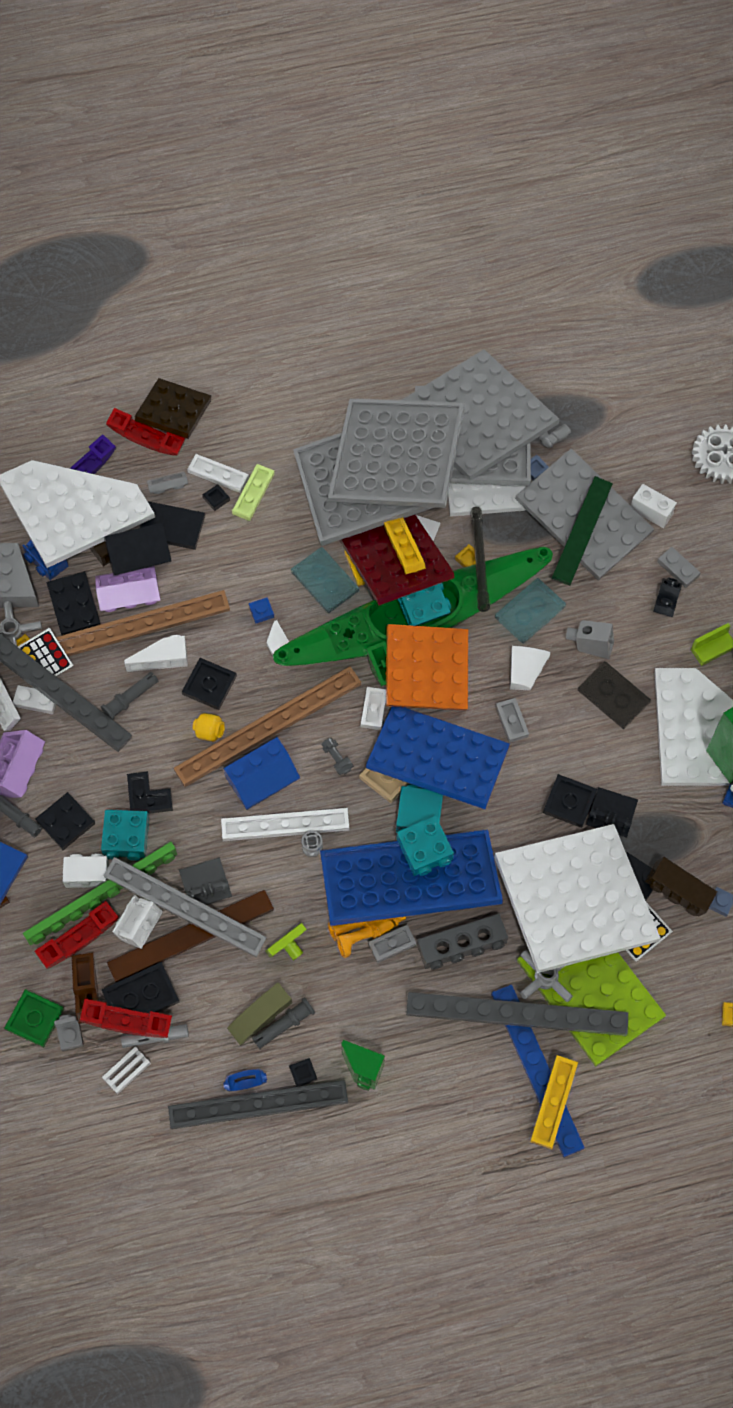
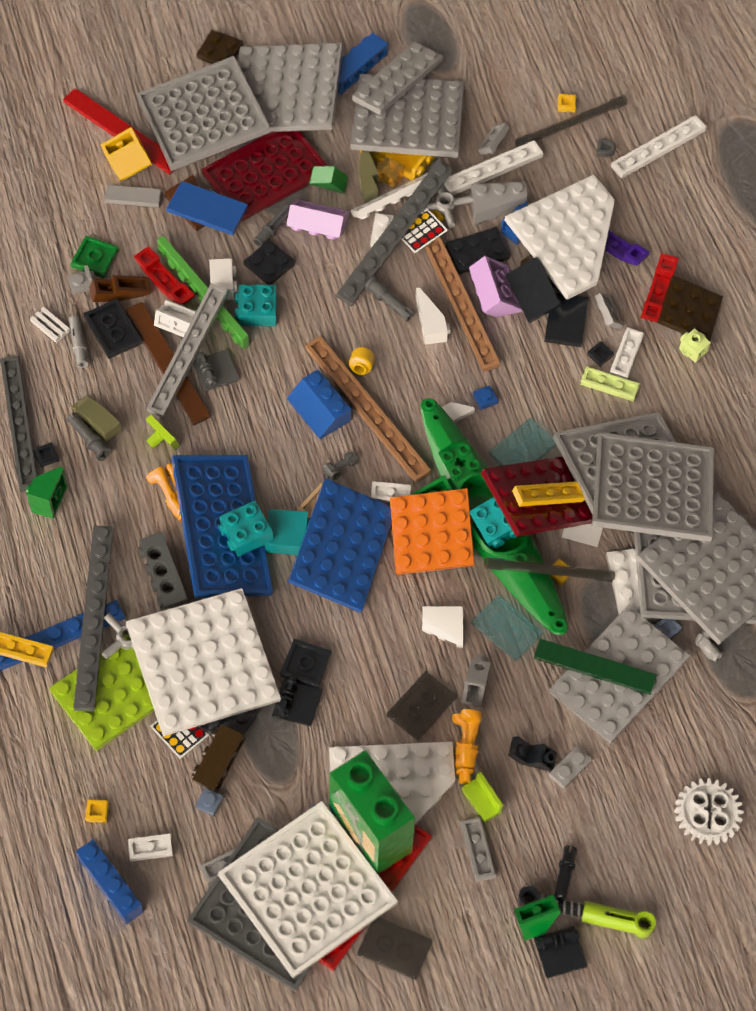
camera: 85 degrees right, 5 degrees down
red slope [80,999,172,1038] -> none
black plate [127,771,173,814] -> none
black plate [182,658,237,710] -> none
white plate [221,808,349,841] -> none
blue helmet [223,1068,267,1092] -> none
light grey wheel [301,831,323,857] -> none
light grey plate [368,925,417,963] -> none
light grey plate [495,698,529,743] -> none
white hinge [631,484,677,529] -> none
none -> light orange piece [452,709,482,784]
none -> yellowish green brick [679,328,711,363]

